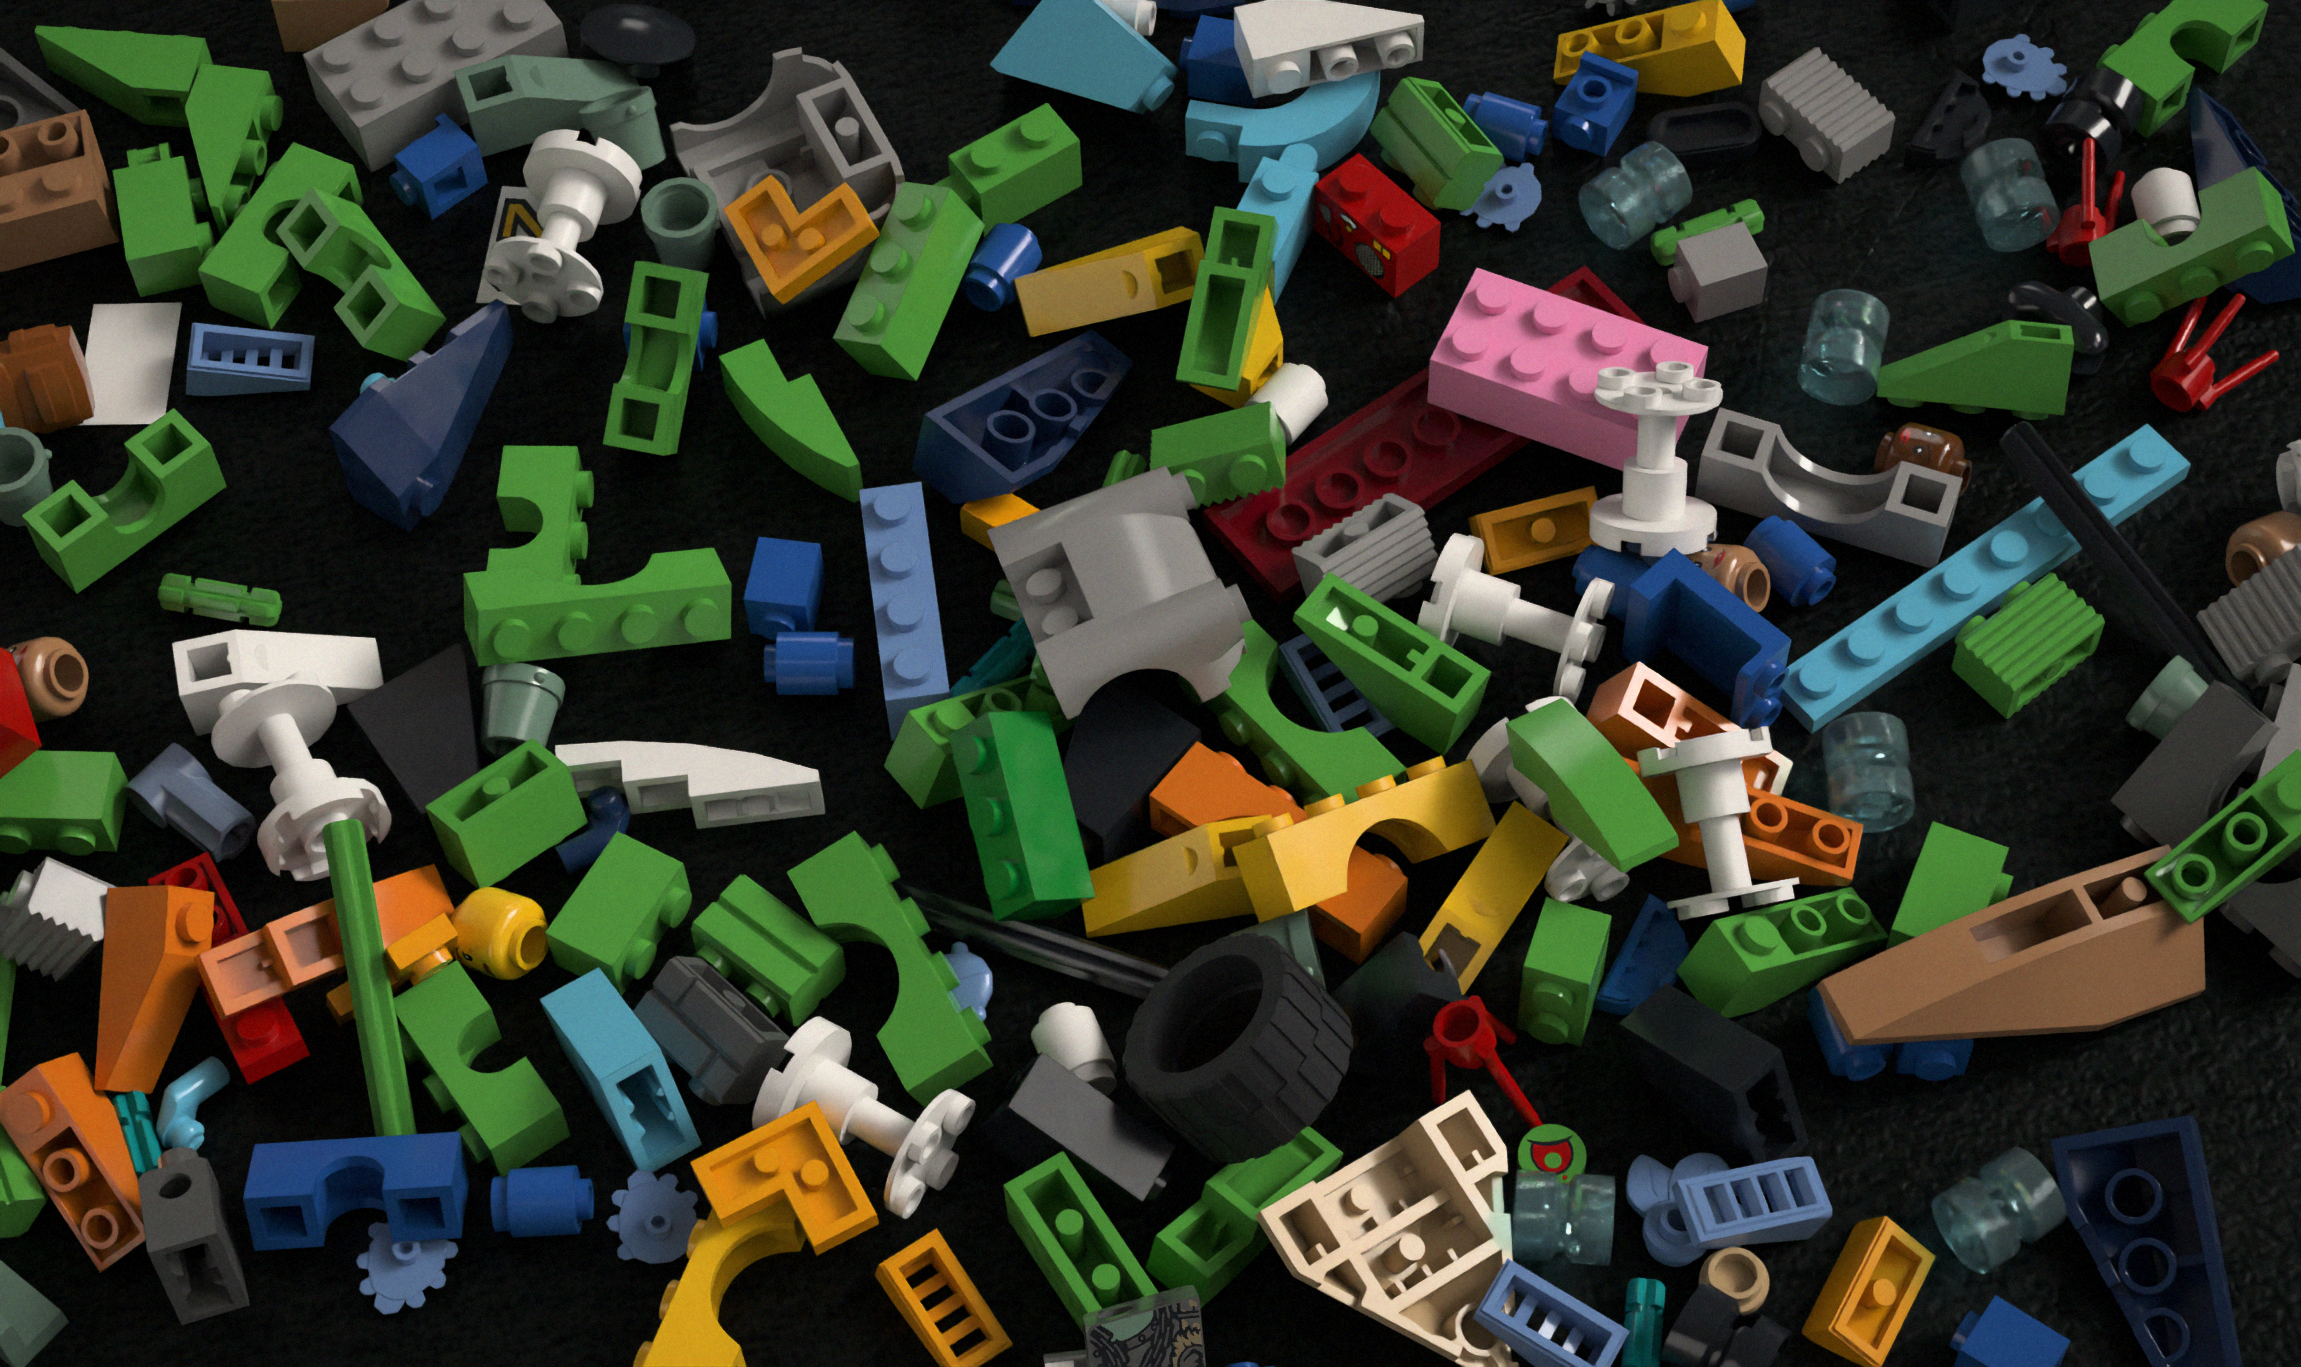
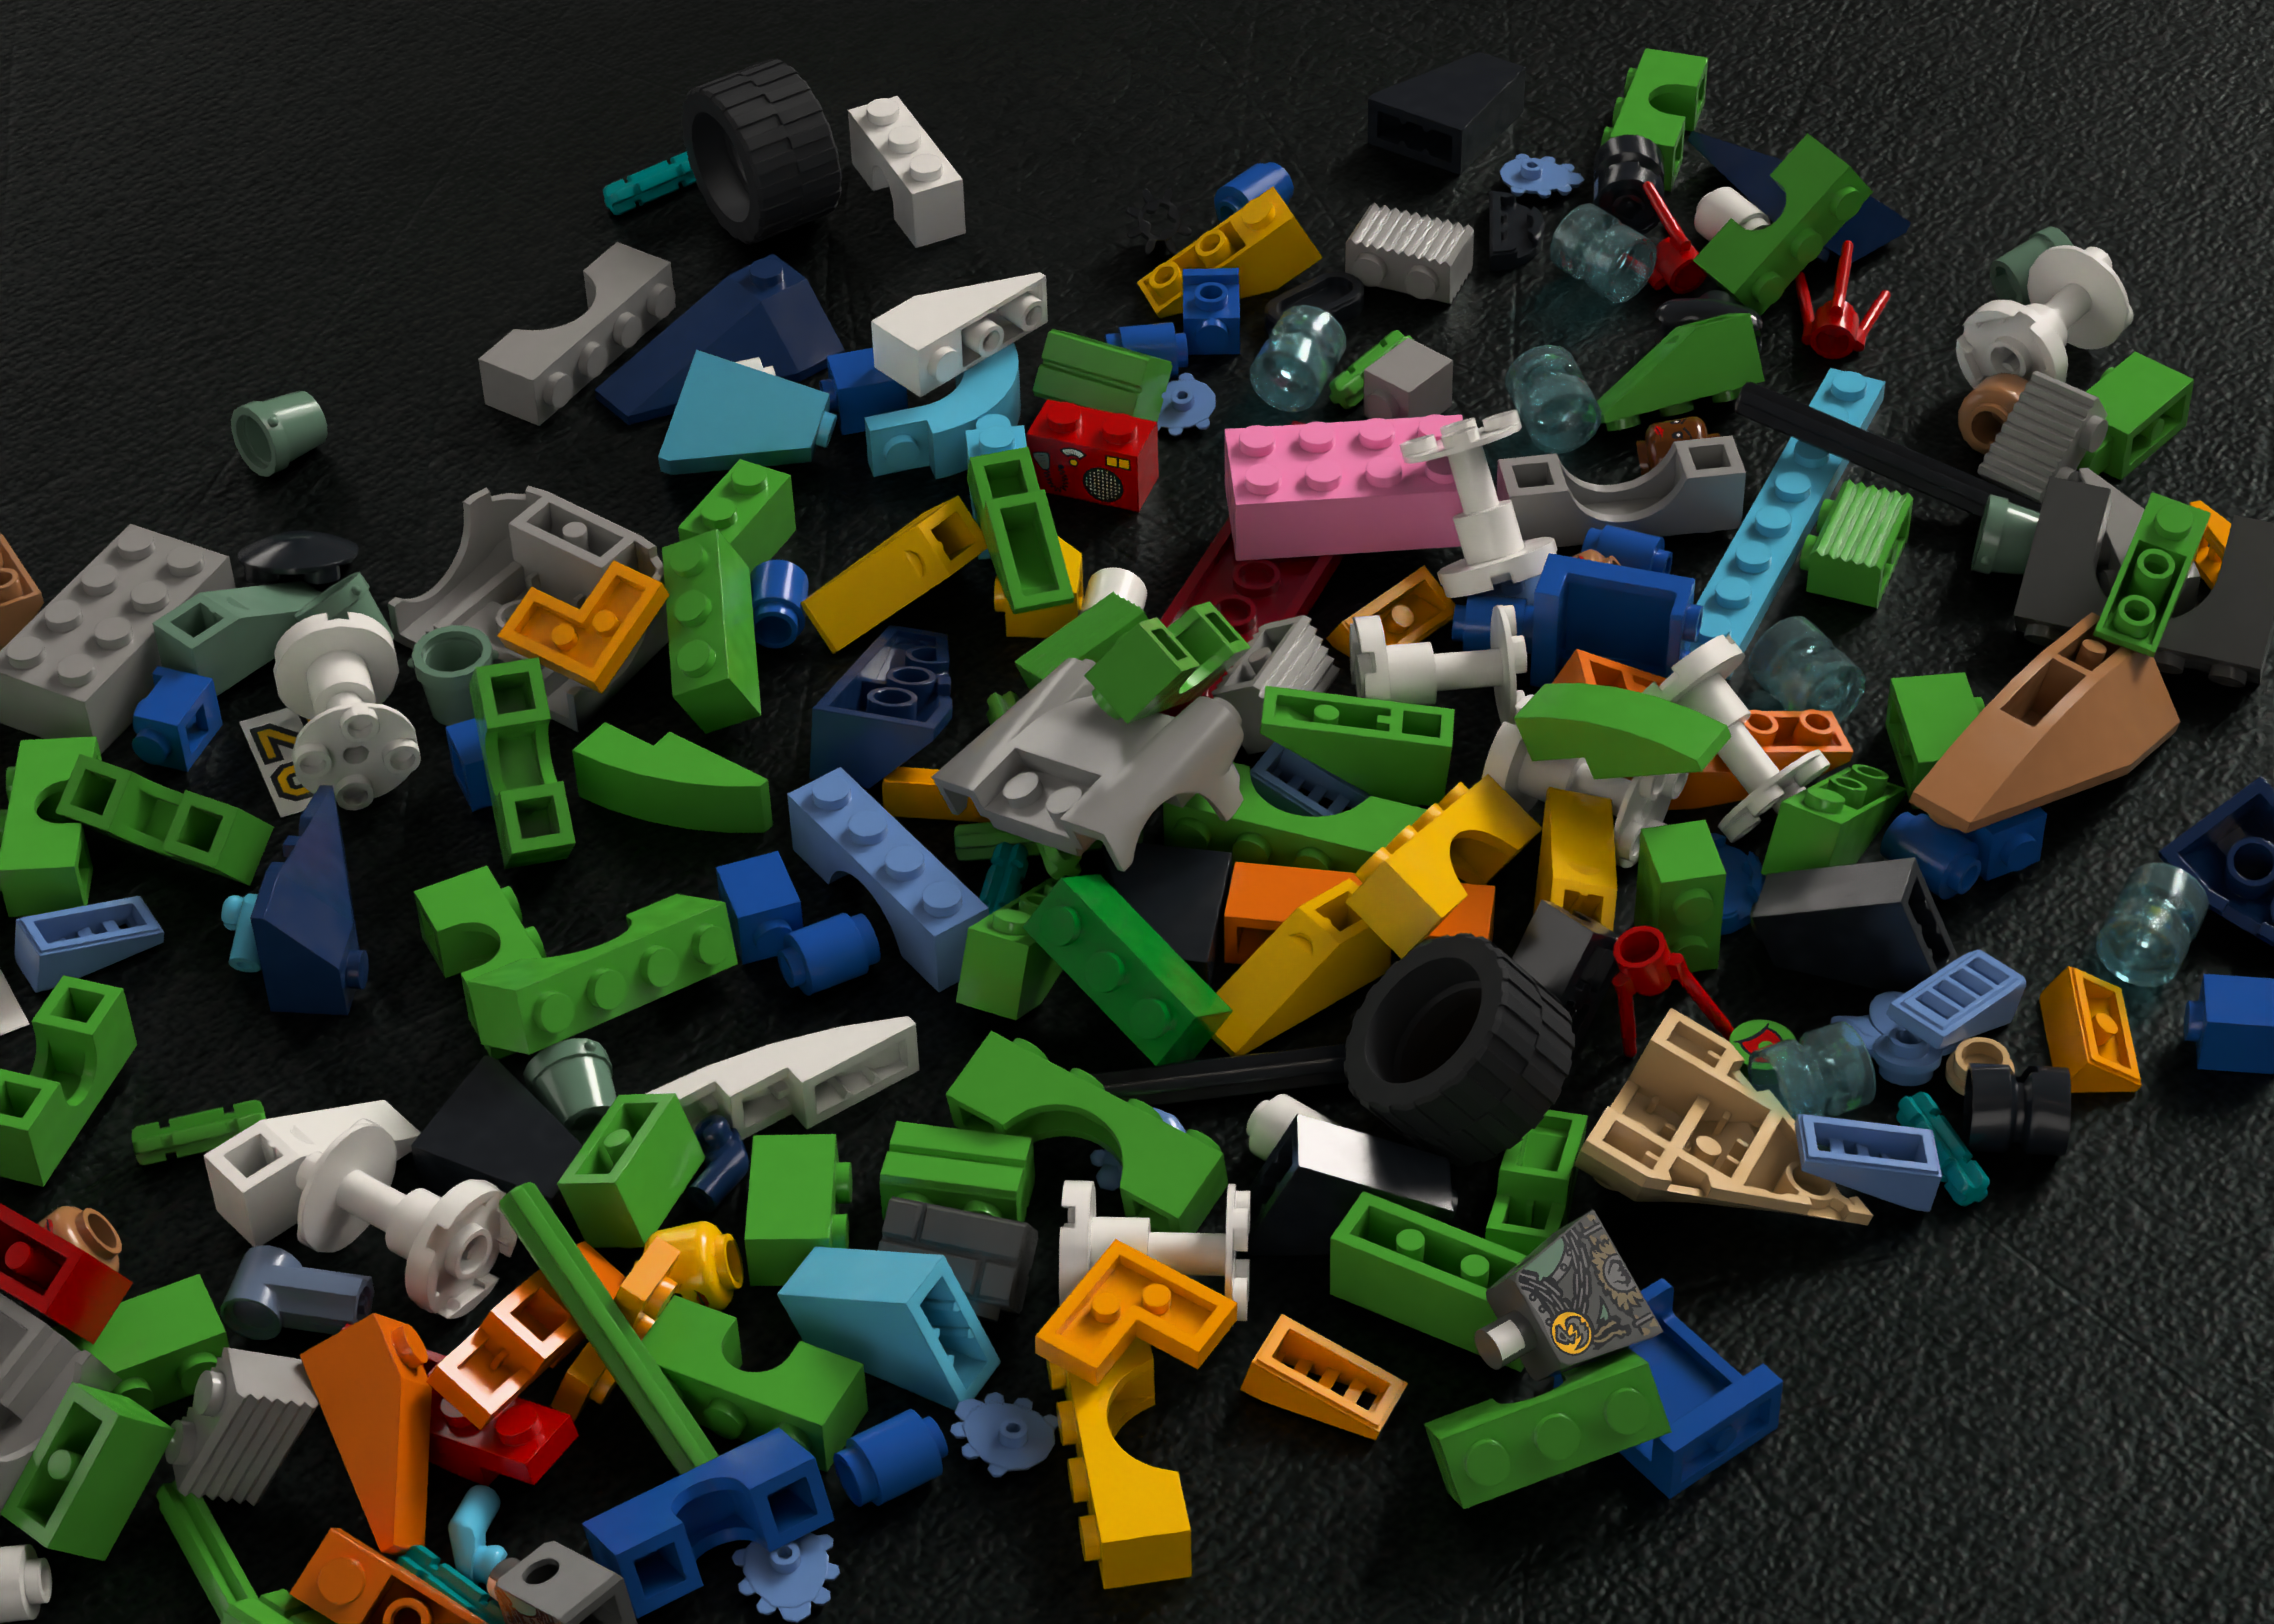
camera: 30 degrees left, 15 degrees down
none -> bright green arch [1084,601,1251,724]

